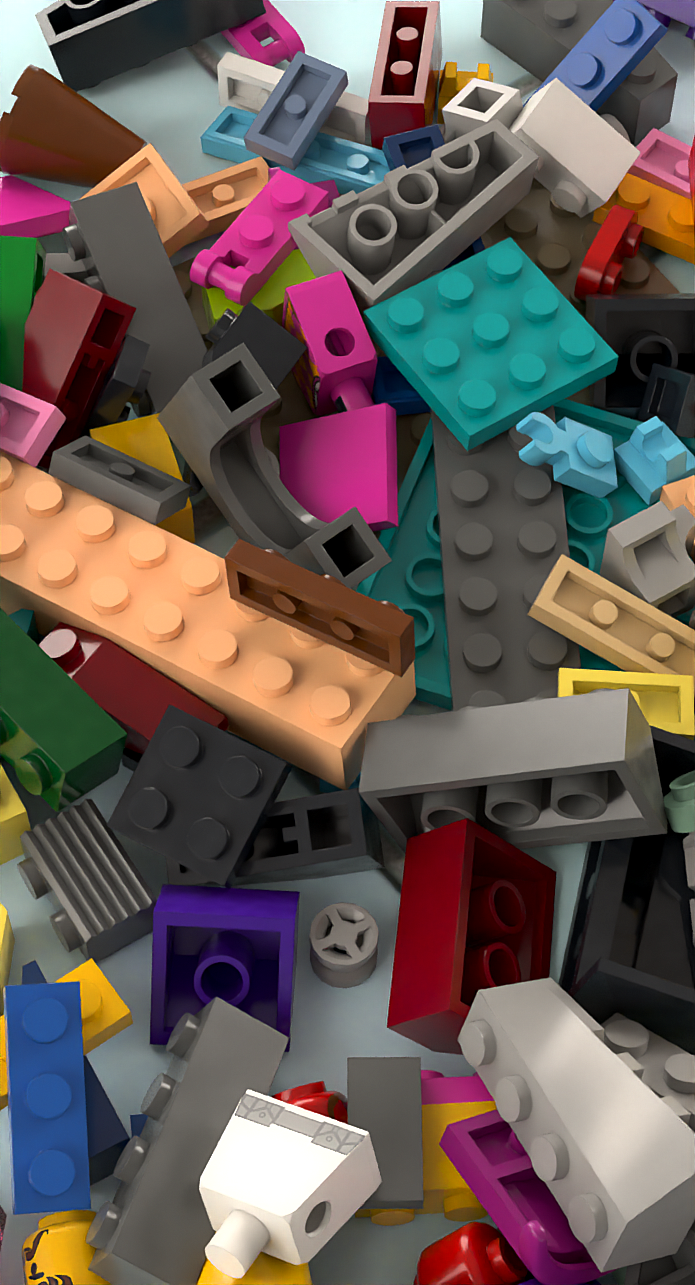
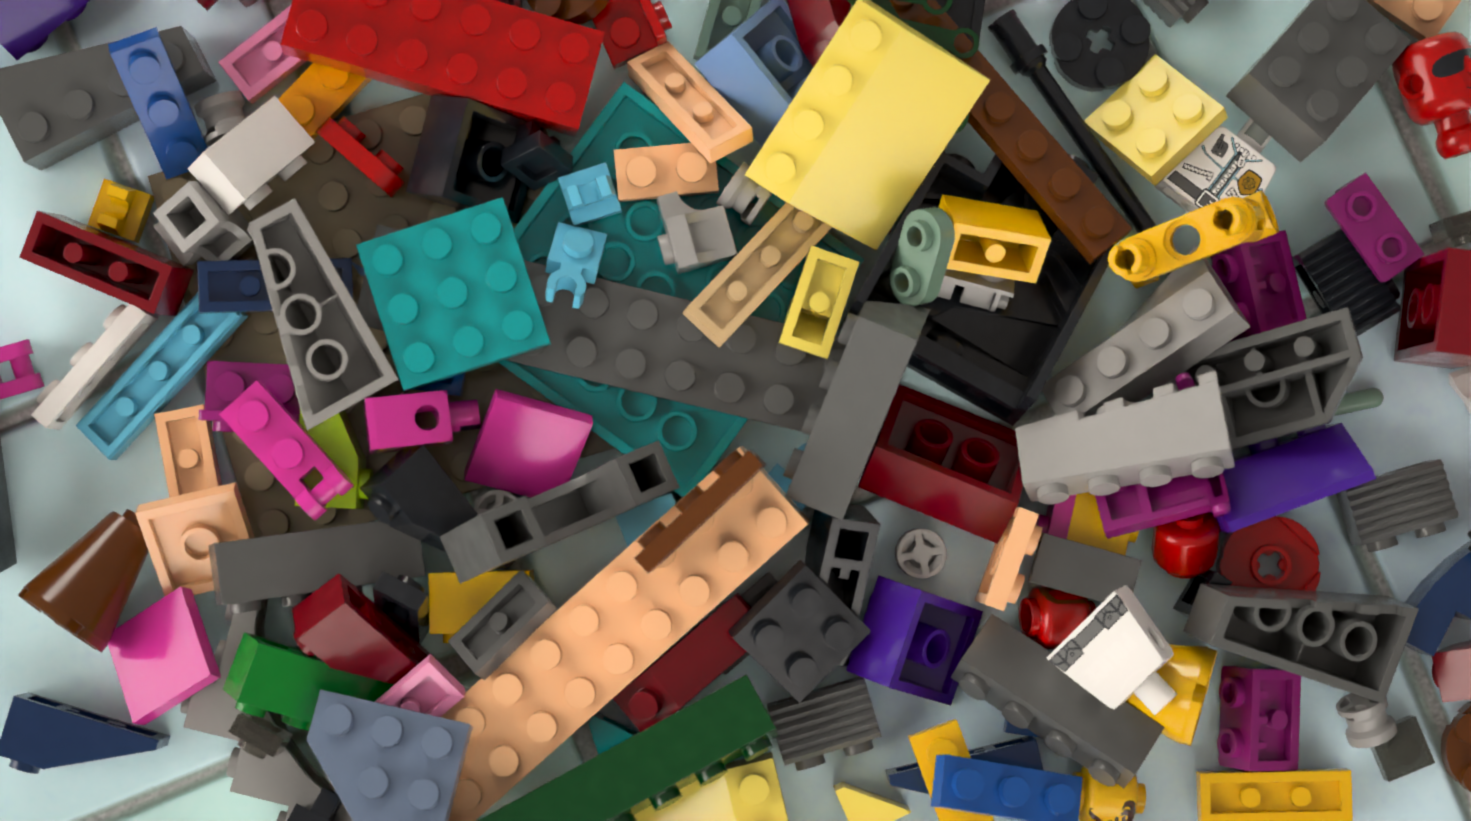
camera: 70 degrees left, 30 degrees up
sand blue plate [243,51,349,171] -> none
none -> light nougat plate [974,507,1042,611]

